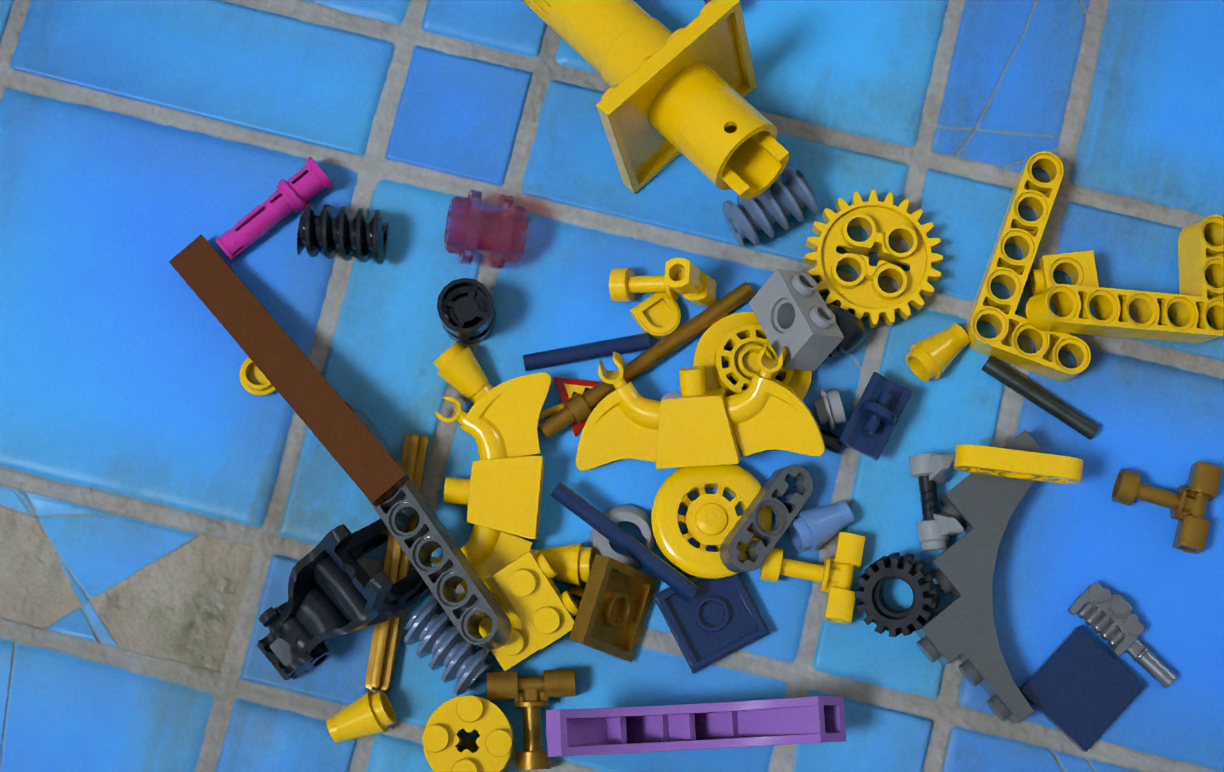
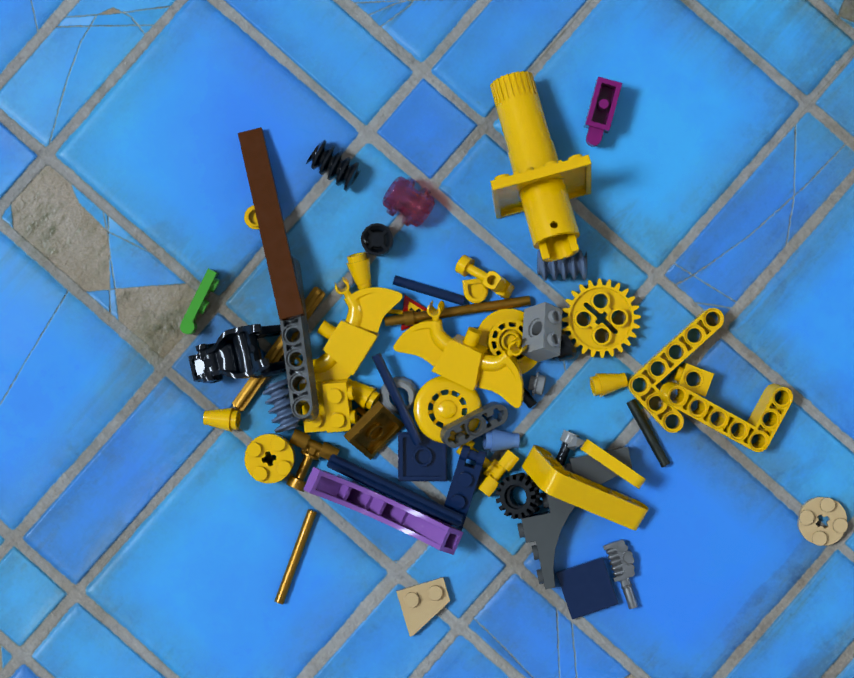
camera: 25 degrees right, 10 degrees up
dark pink pin [215,156,334,261] -> none
dark blue hips [839,371,913,461] -> none
pearl gold bar [1112,462,1223,554] -> none
none -> bright green plate [180,268,220,334]
none -> dark blue axle [327,454,464,528]
none -> dark blue plate [444,445,487,531]
none -> yellow beam [522,445,649,530]

